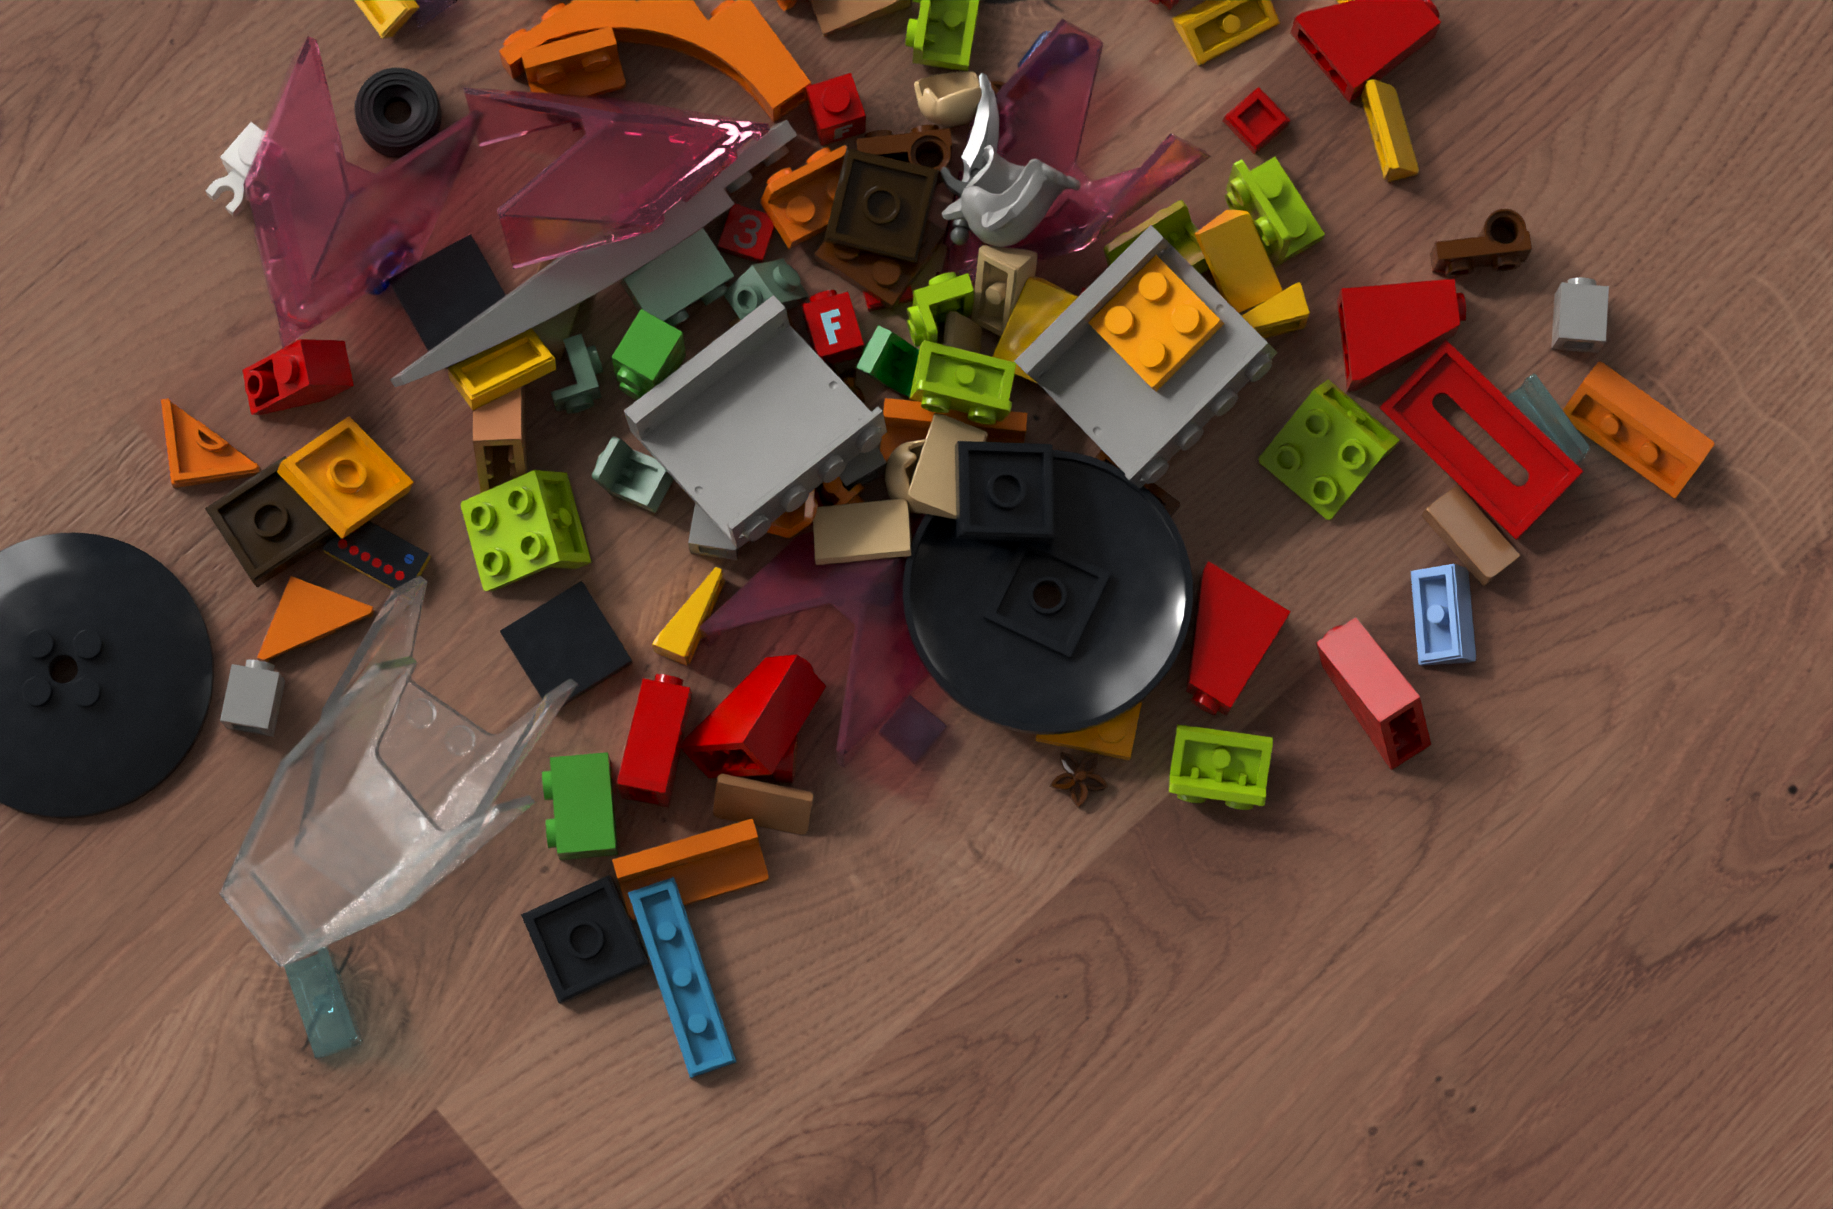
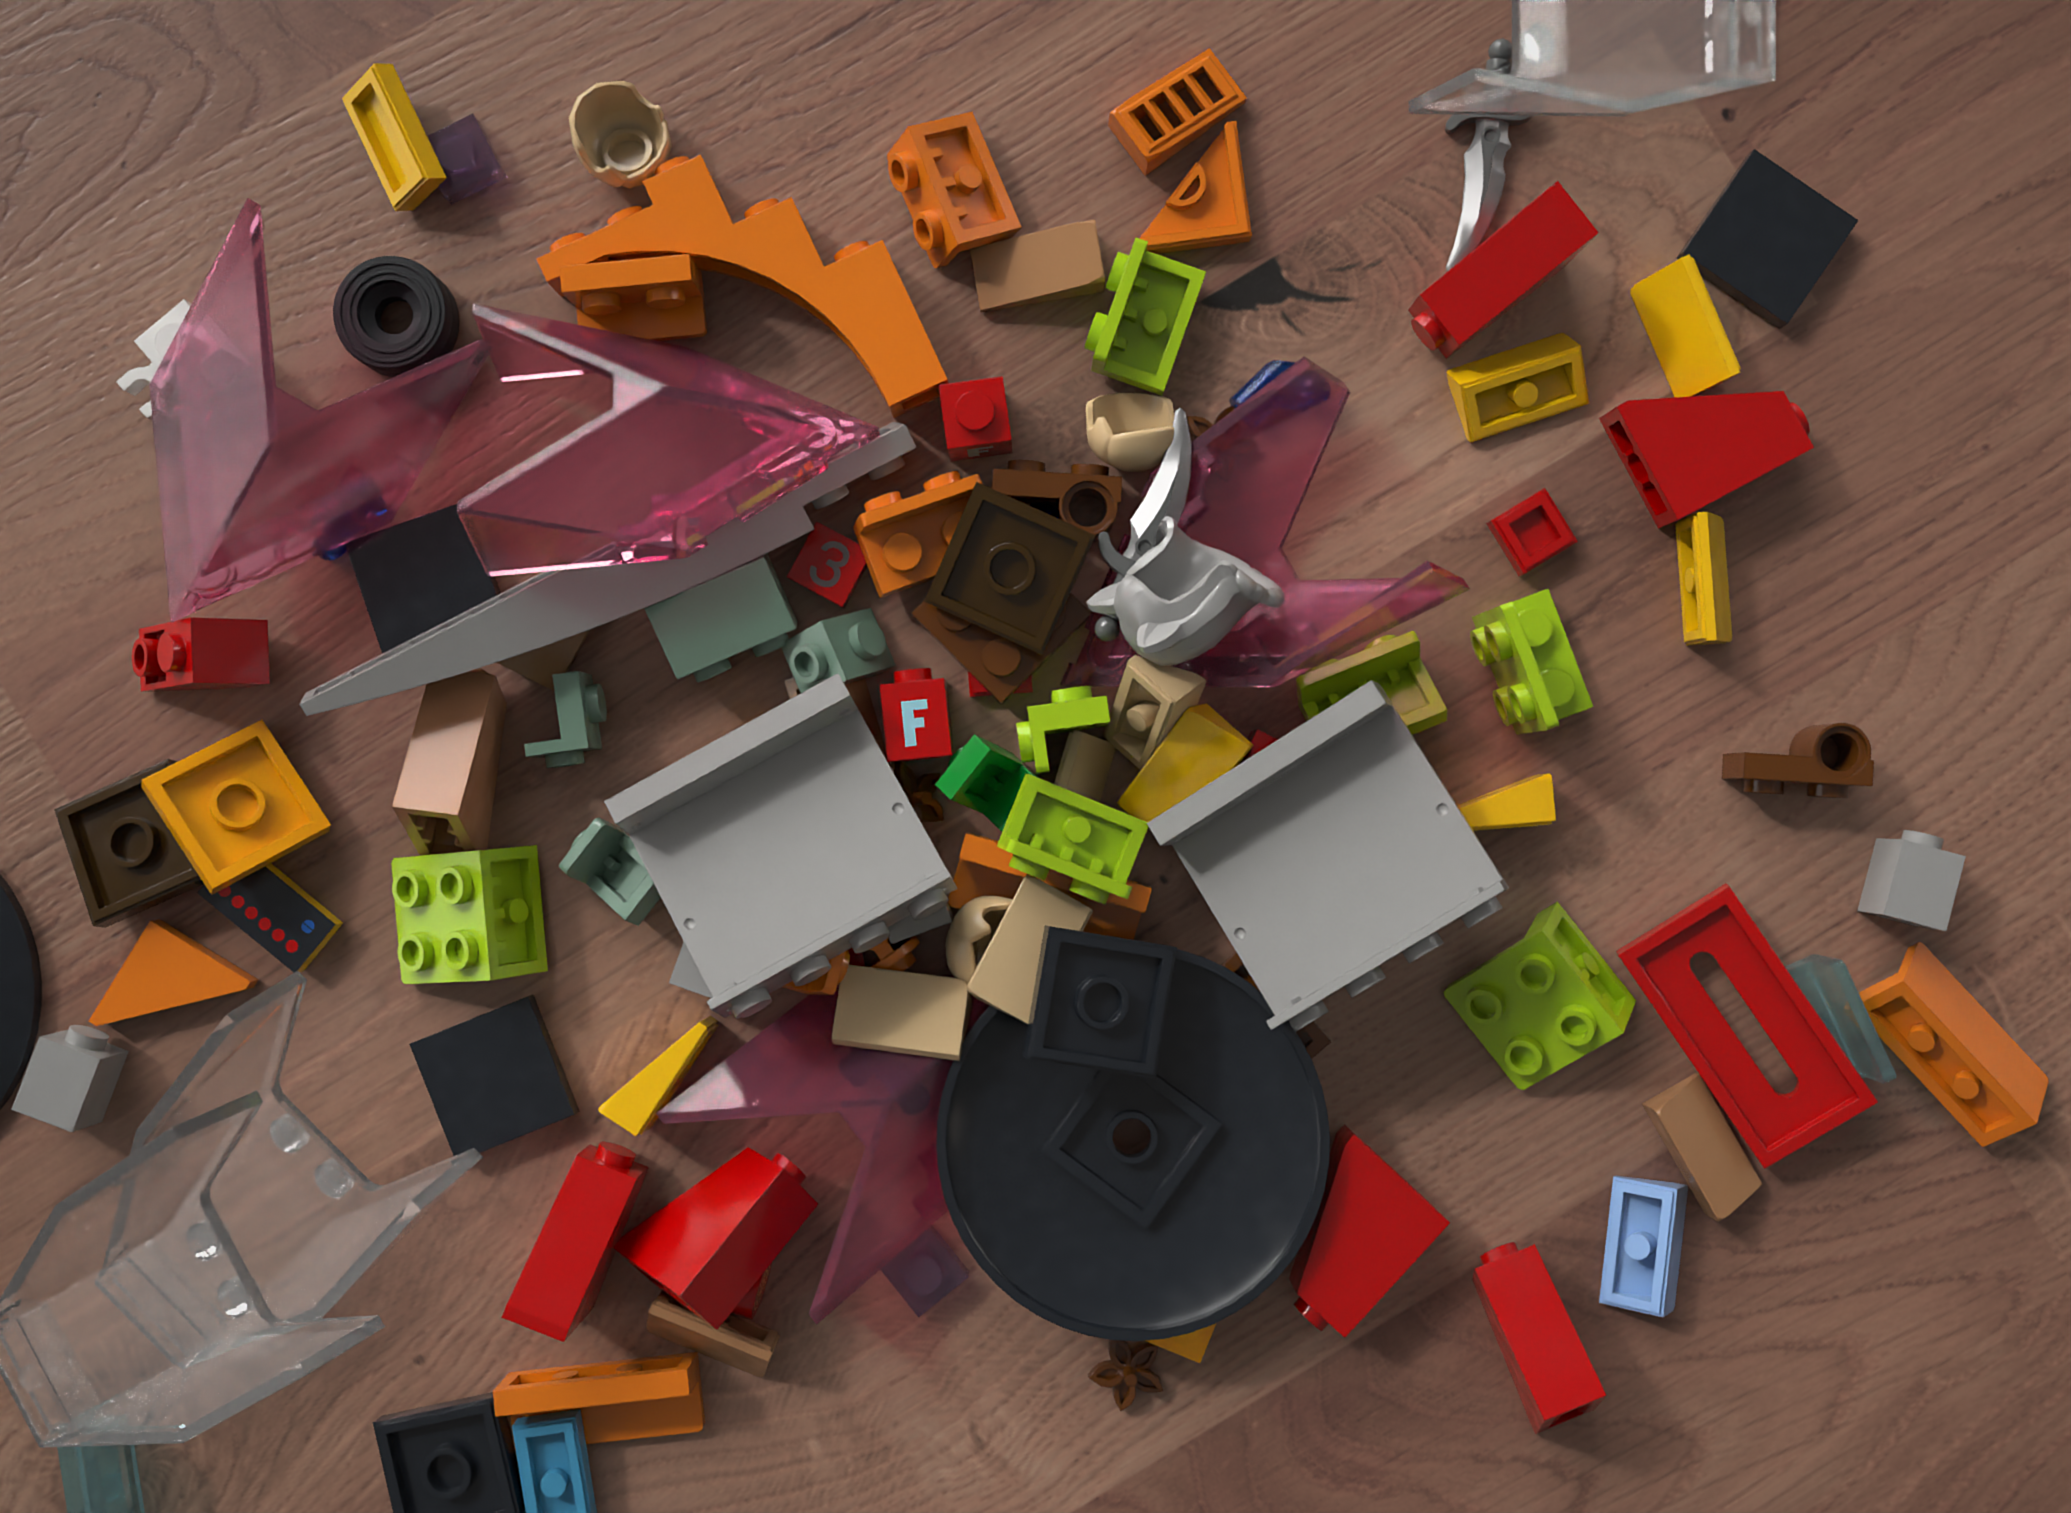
camera: 15 degrees right, 10 degrees up
orange tile [161,398,261,488] -> none
yellow tile [448,328,556,411] -> none
bright green brick [542,752,618,860] -> none
bright green brick [611,309,686,400] -> none
light orange plate [1088,255,1225,392] -> none
lime bracket [1169,724,1273,810] -> none
yellow slope [1194,209,1282,313] -> none
red slope [1337,279,1466,392] -> none

